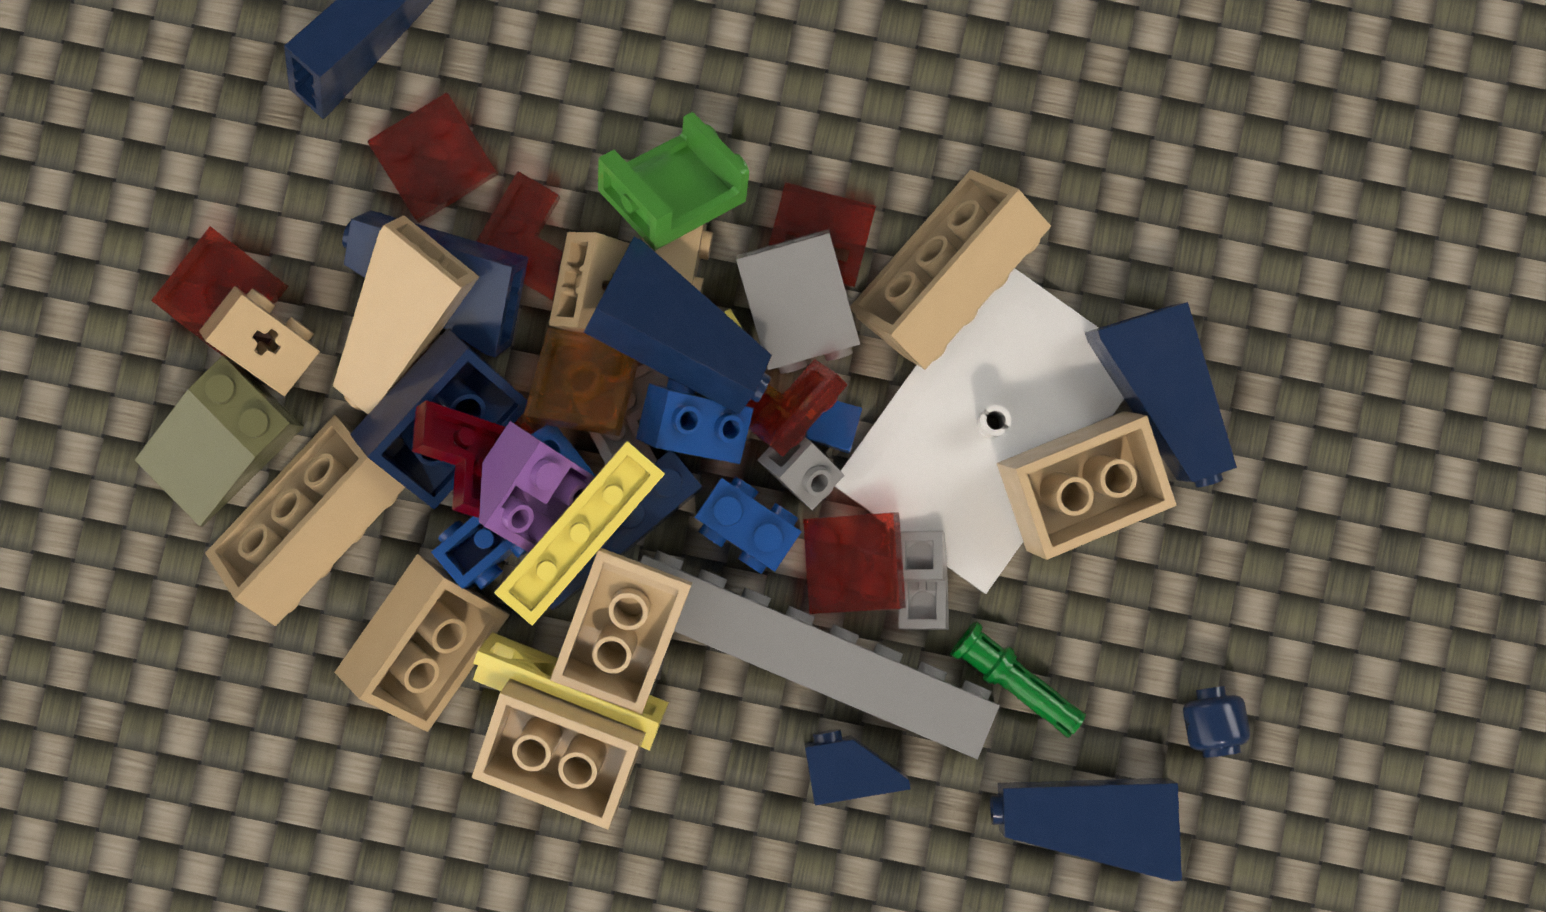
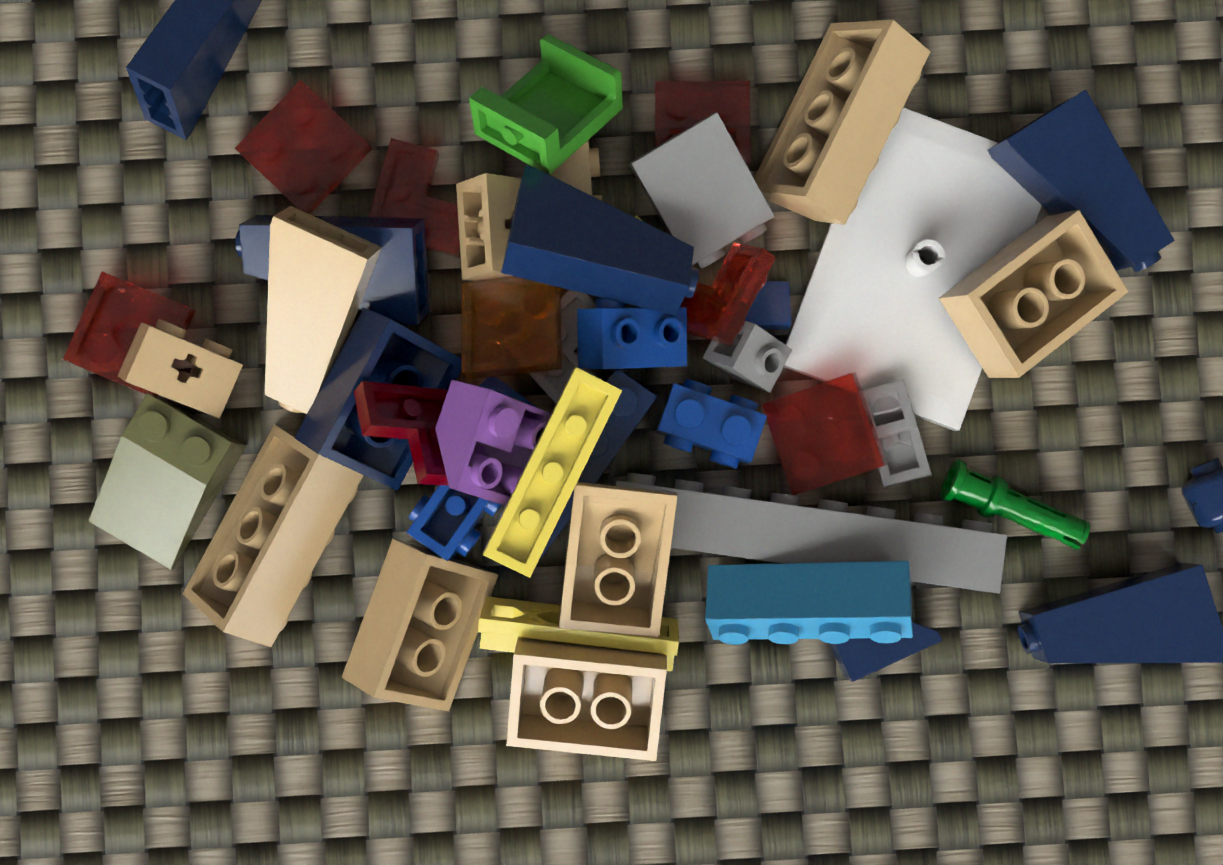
camera: 15 degrees left, 0 degrees up
none -> dark azure brick [705,561,913,645]

